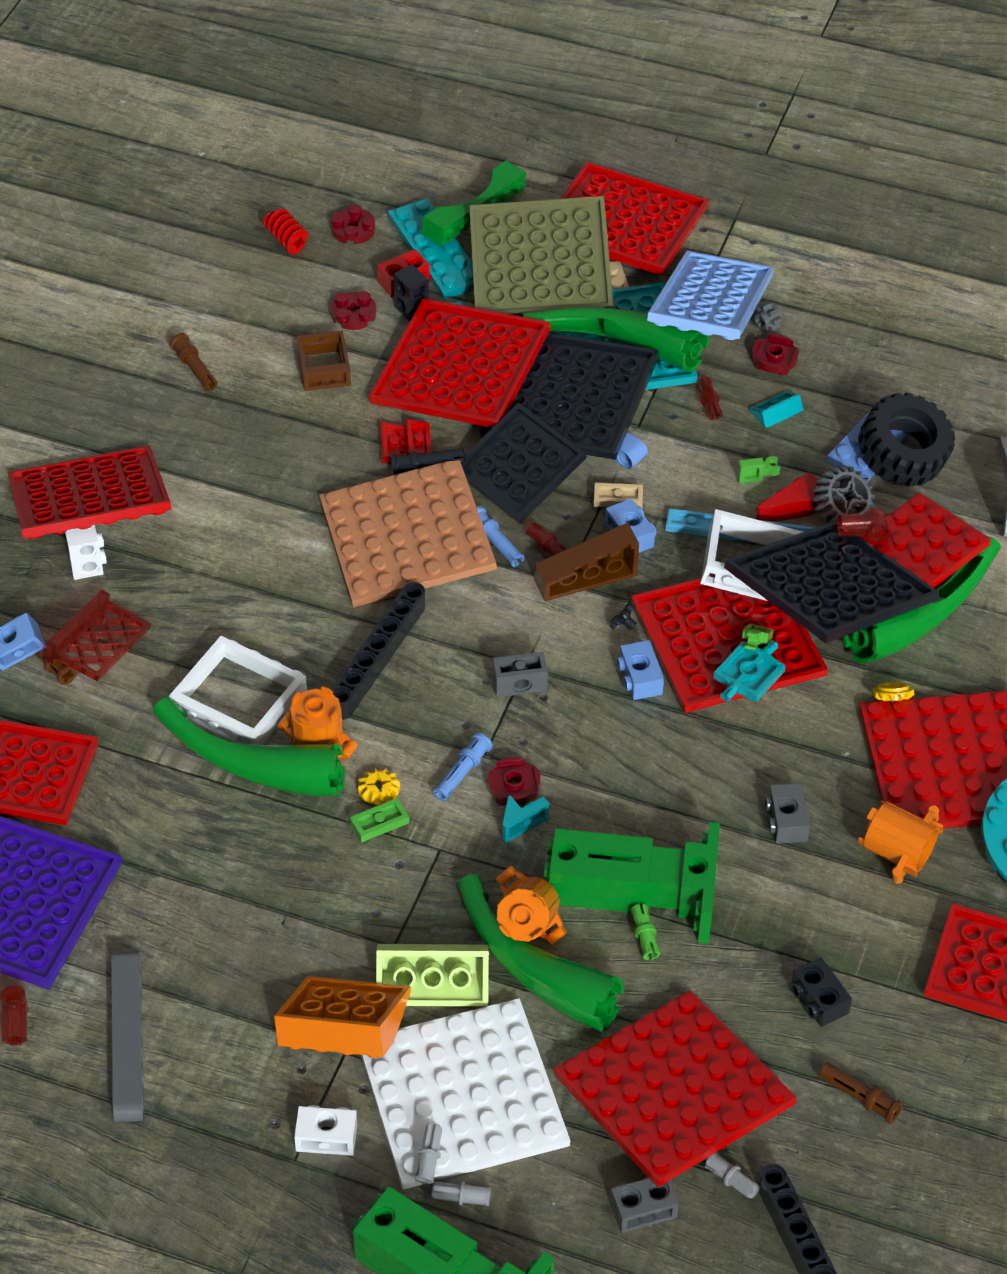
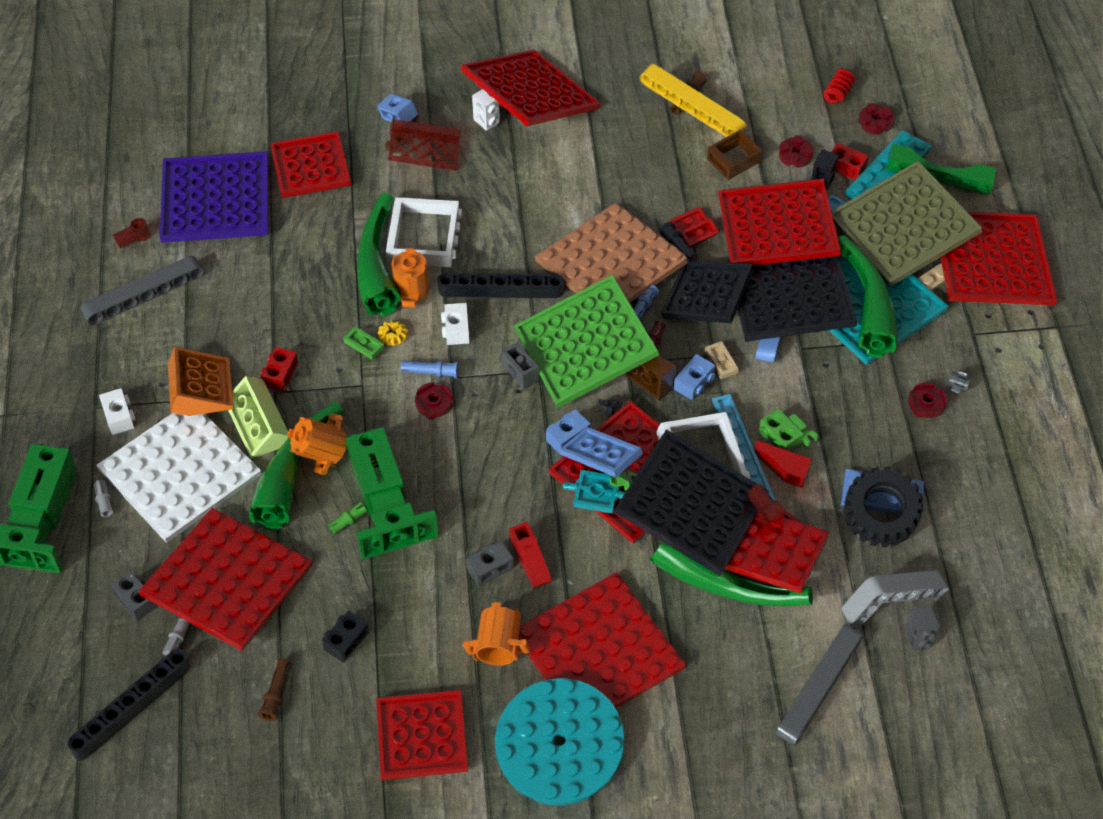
camera: 65 degrees right, 5 degrees up
light grey axle [415,1123,442,1184] -> none
teal slope [502,795,550,843] -> none
light blue plate [647,251,774,340] -> none
clear red pin [697,377,723,421] -> none
teal slope [749,391,803,427] -> none
dark grey gear [812,465,876,527] -> none
yellow gear [873,682,914,701] -> none
none -> red brick [260,347,299,392]
none -> white brick [441,303,469,345]
none -> red slope [509,522,552,589]
none -> bright green plate [514,275,659,408]
none -> medium blue plate [560,427,643,477]
none -> yellow beam [640,64,746,137]
none -> bright green brick [759,408,804,452]

